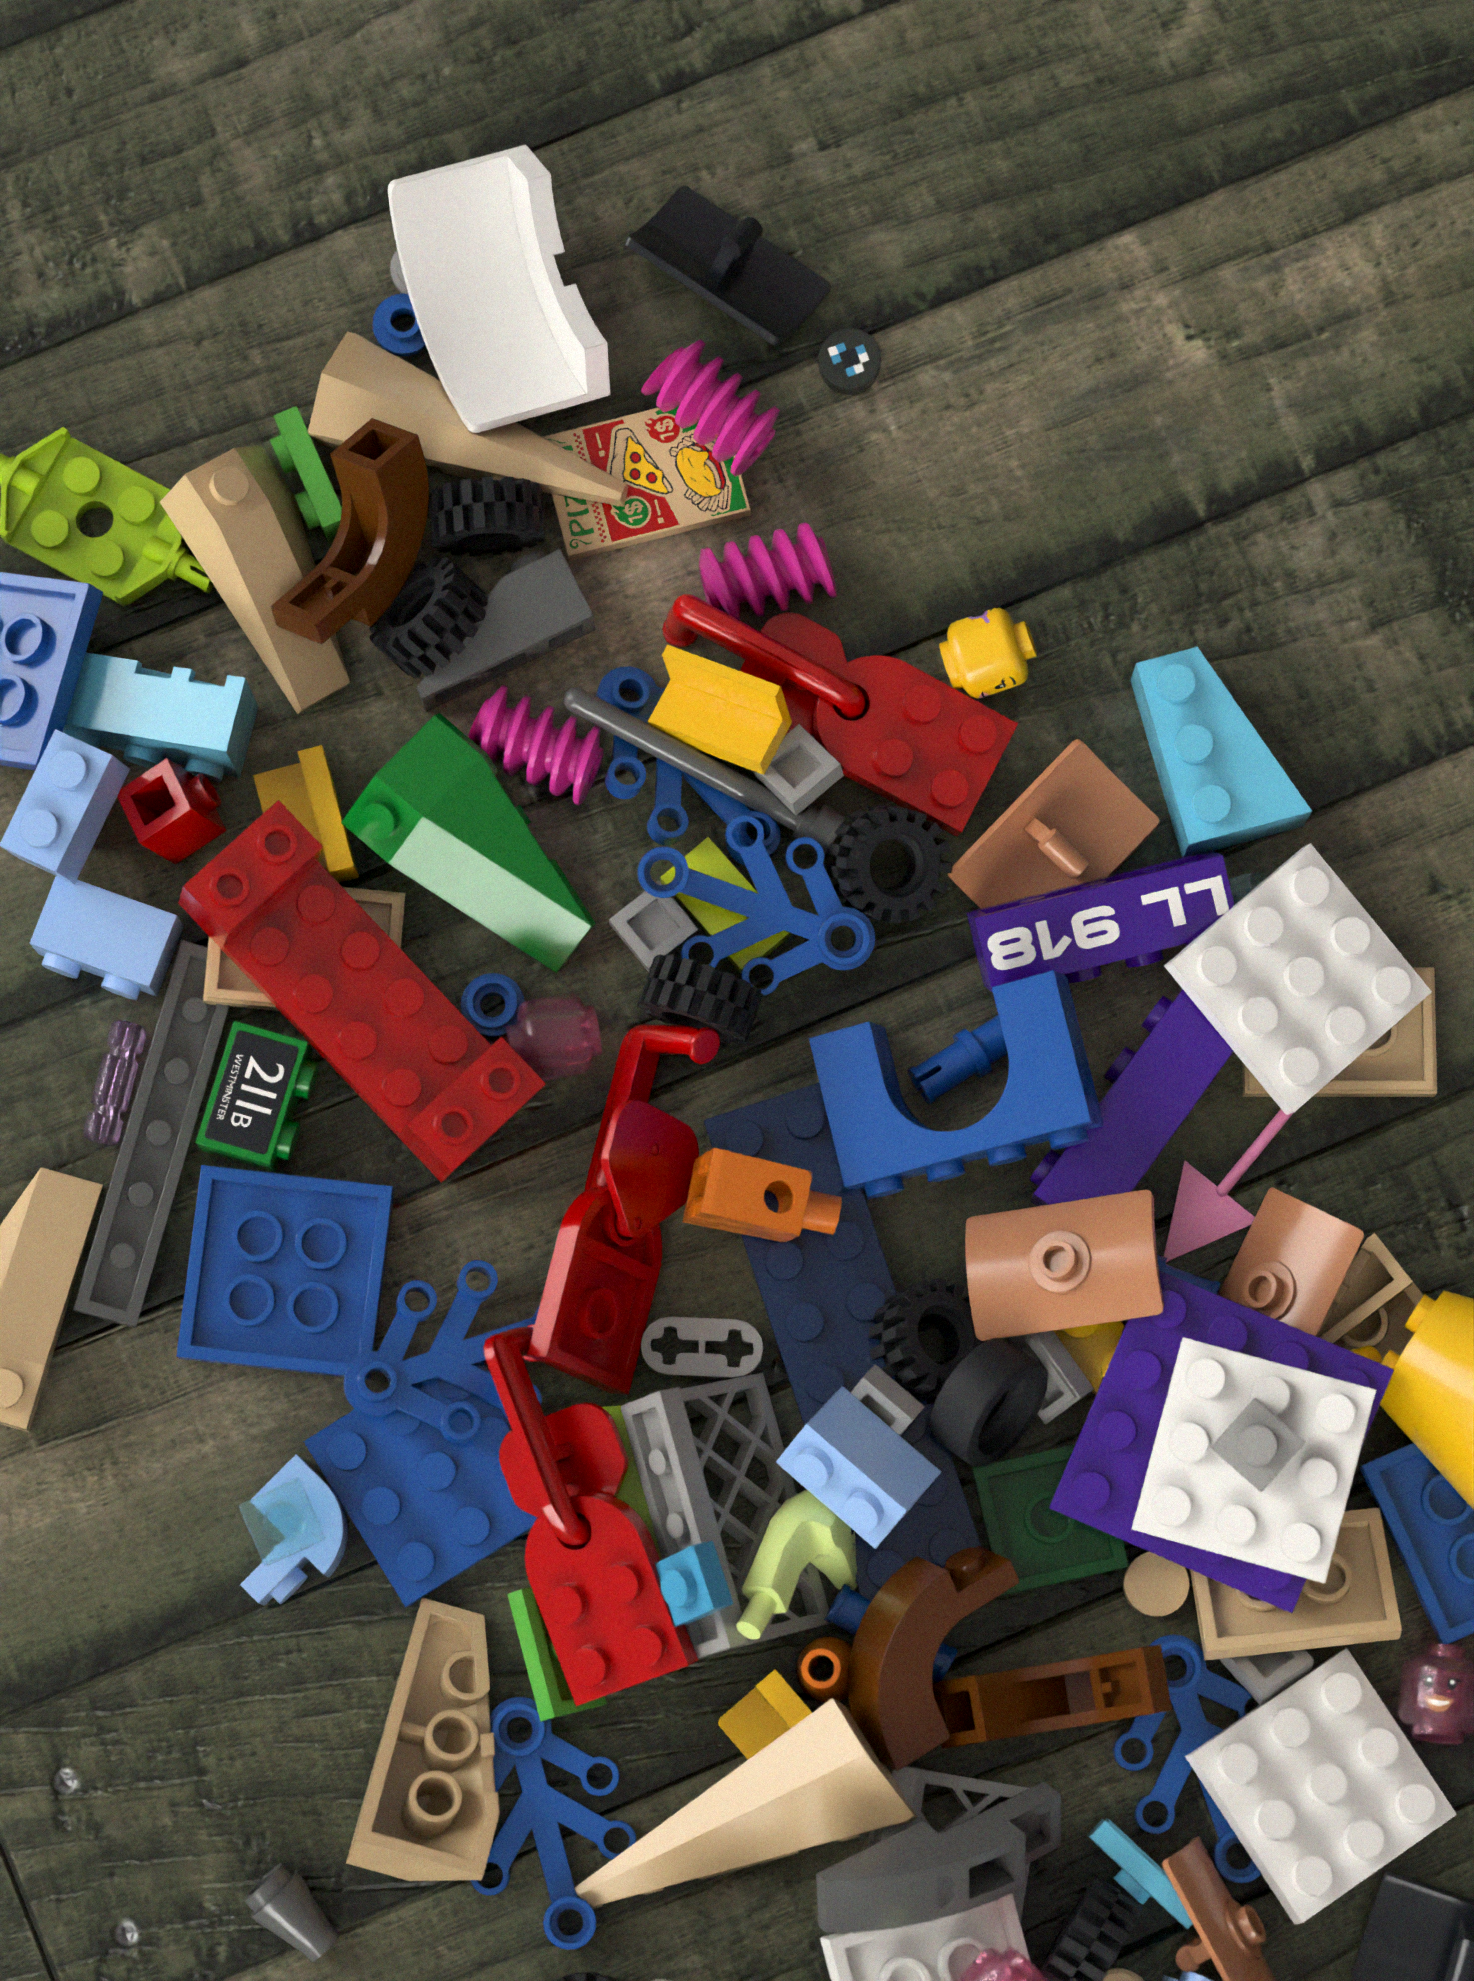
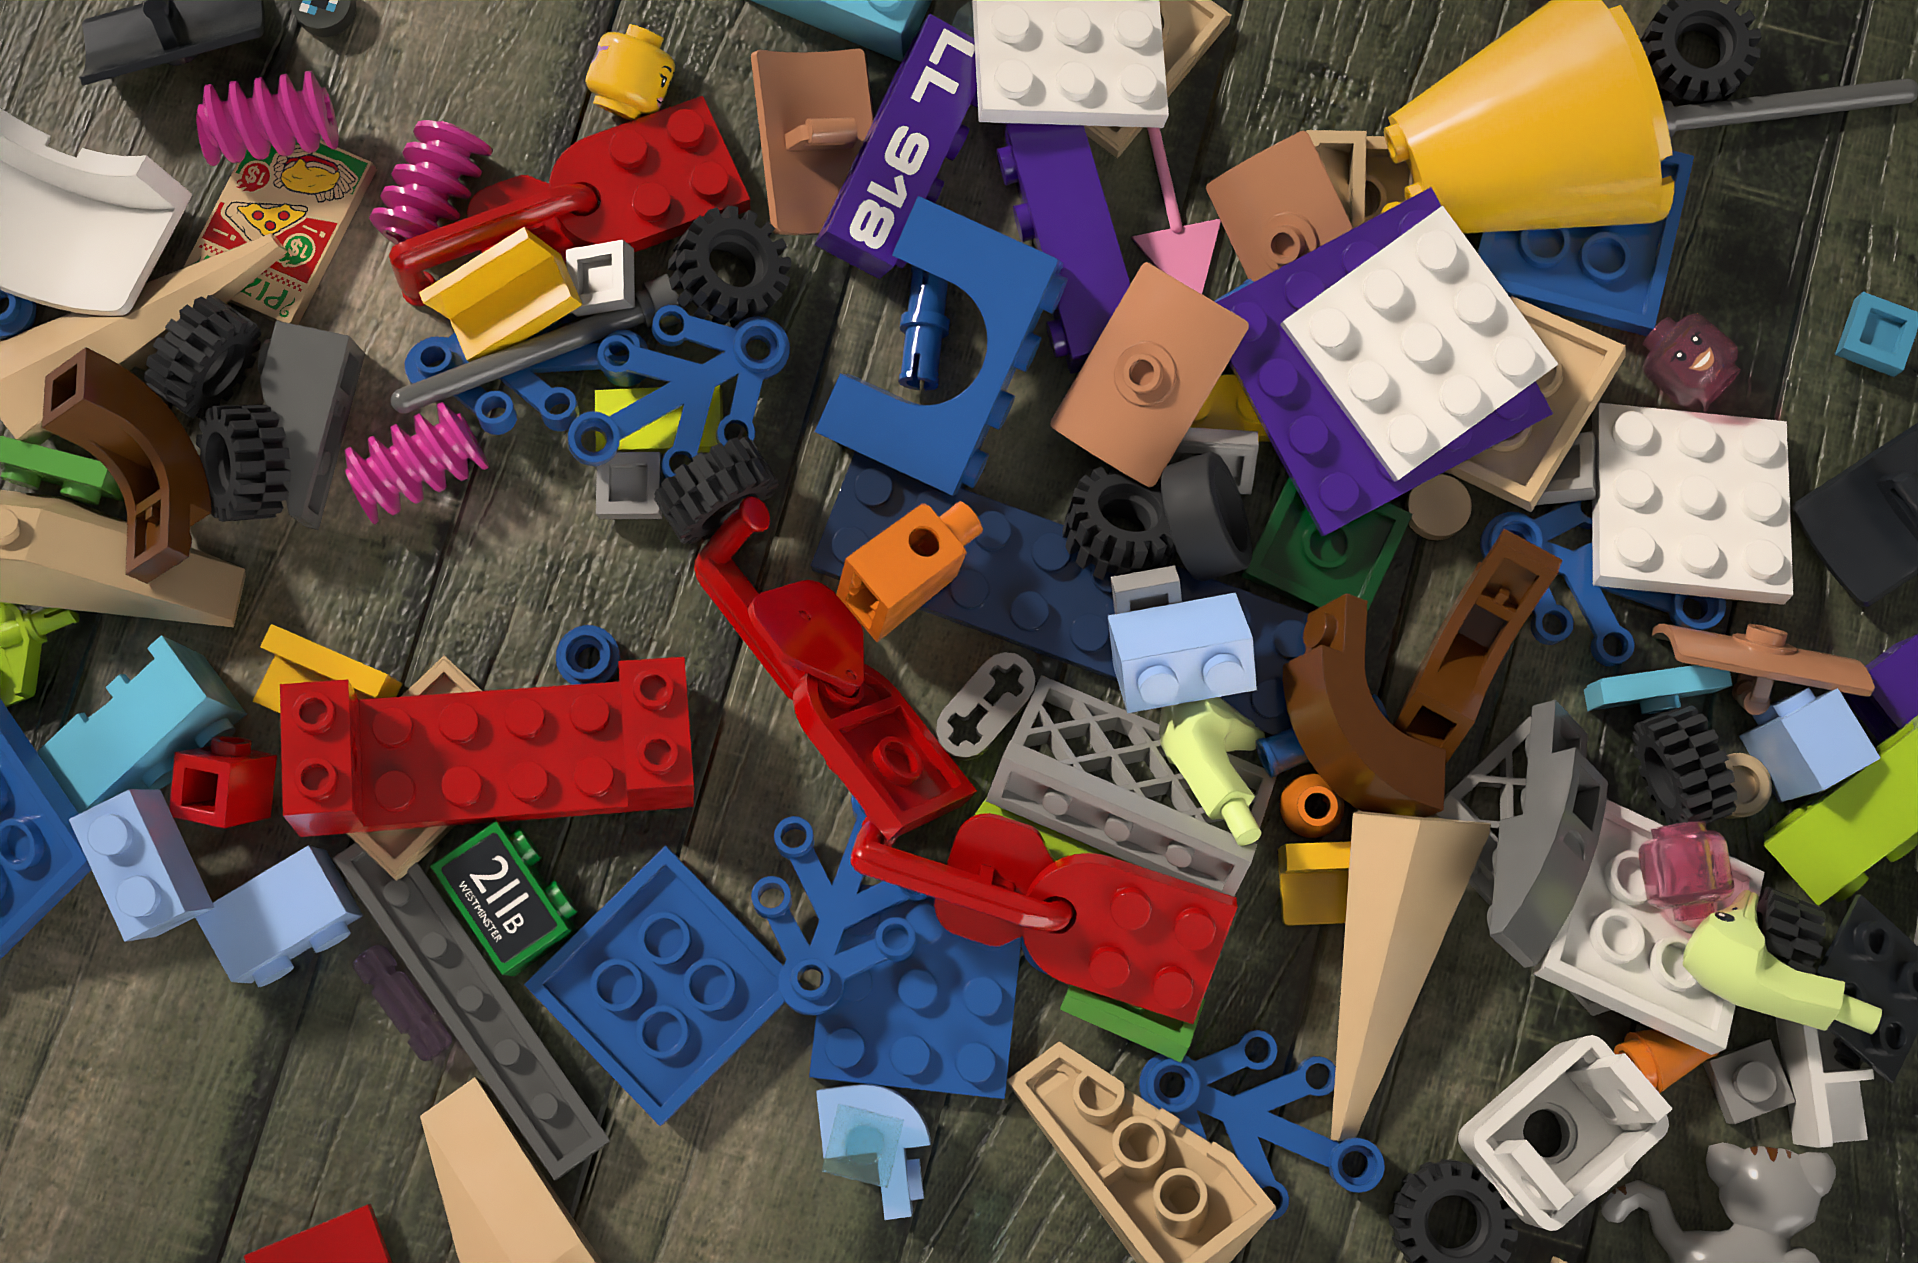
camera: 50 degrees left, 0 degrees up
green wedge [341,713,596,973] -> none
clear pink head [505,993,602,1081] -> none
dark azure plate [655,1541,734,1627] -> none
light grey plate [1211,1398,1306,1492] -> none

